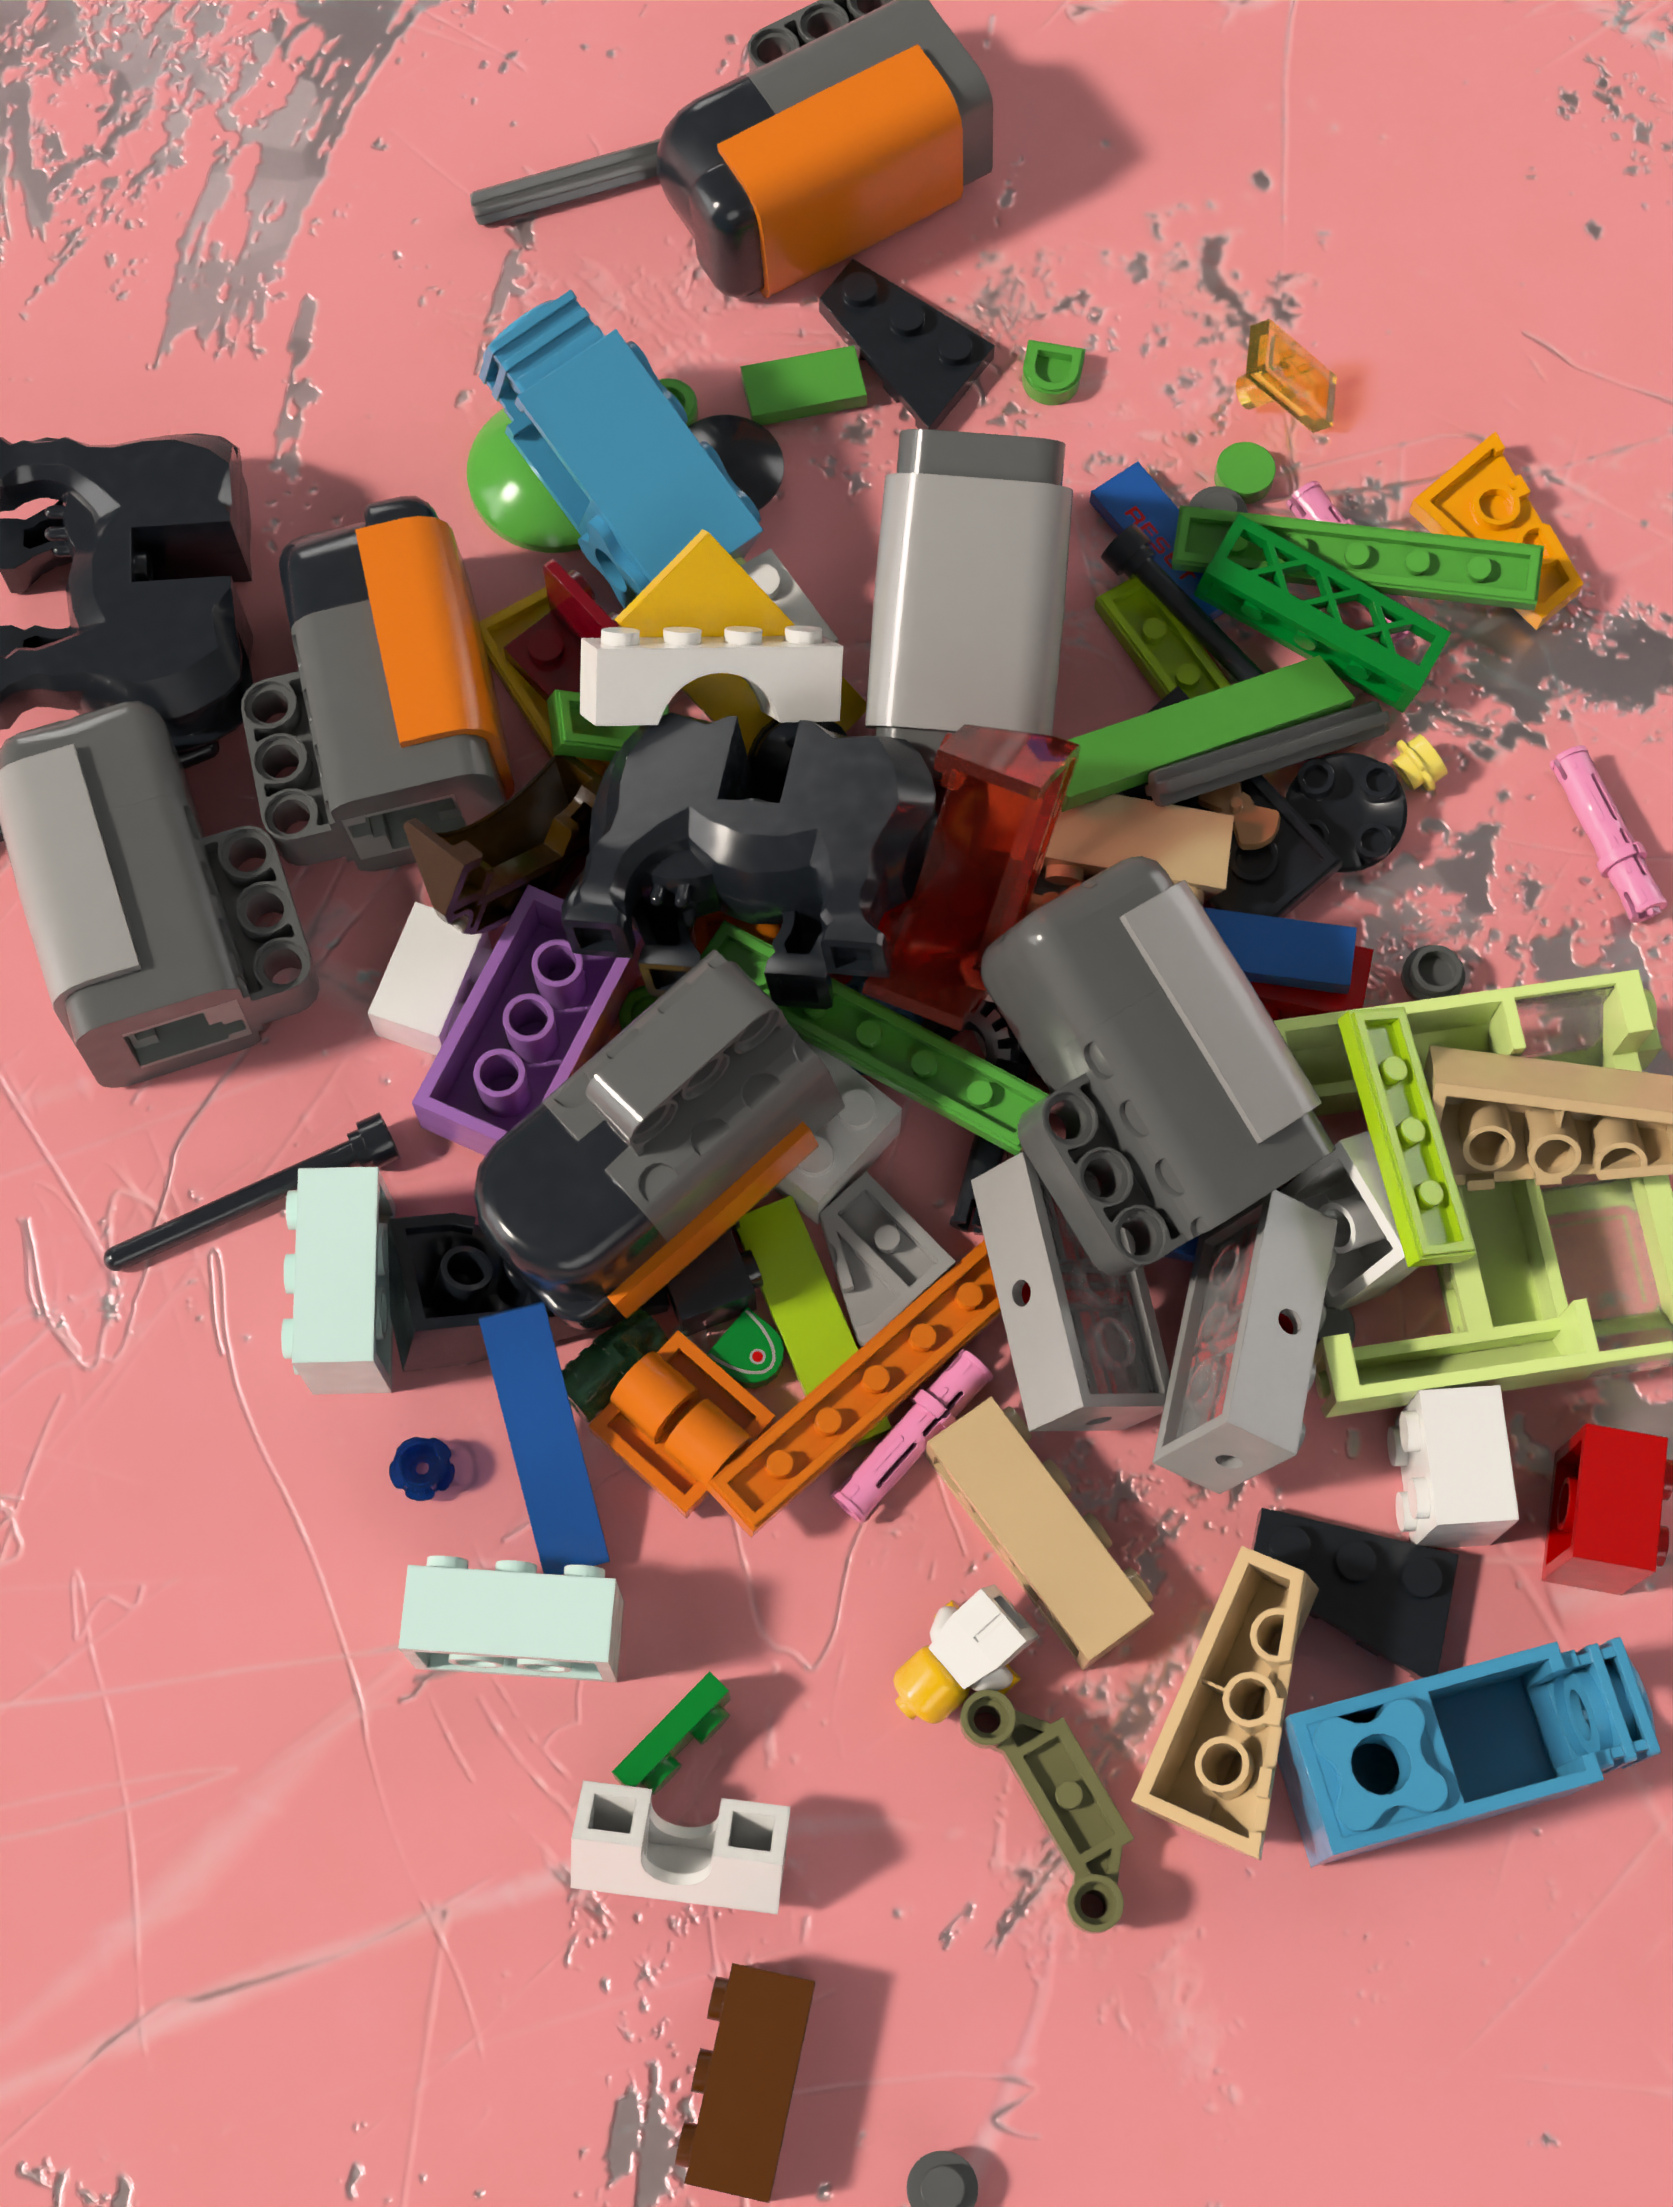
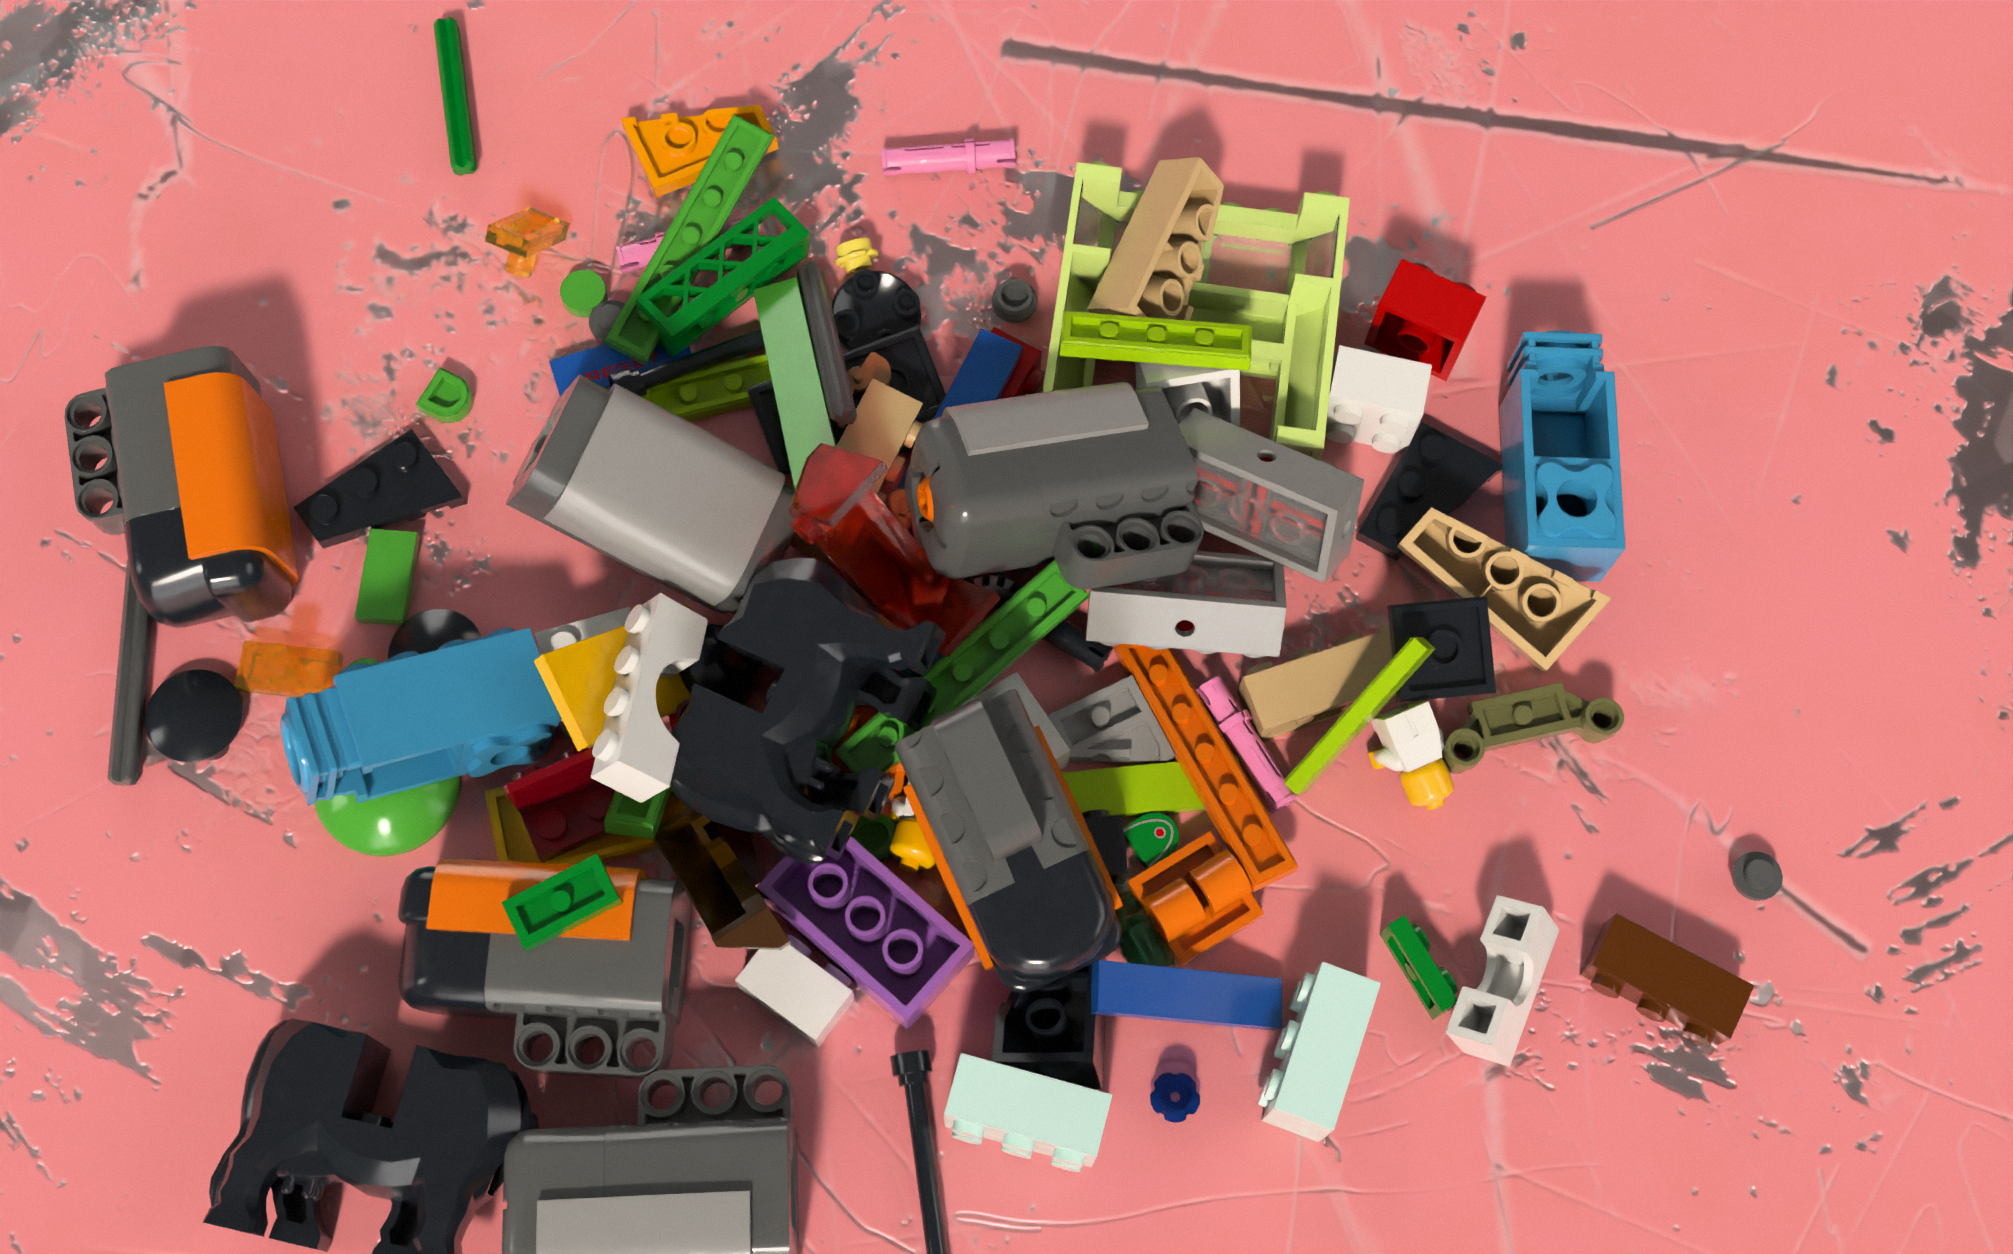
camera: 75 degrees left, 0 degrees up
none -> black dish [145,669,243,762]
none -> clear yellow tile [234,641,344,698]
none -> green axle [433,17,477,176]
none -> green plate [501,853,623,952]
none -> lime tile [1284,637,1436,795]
none -> black tile [1387,596,1496,702]

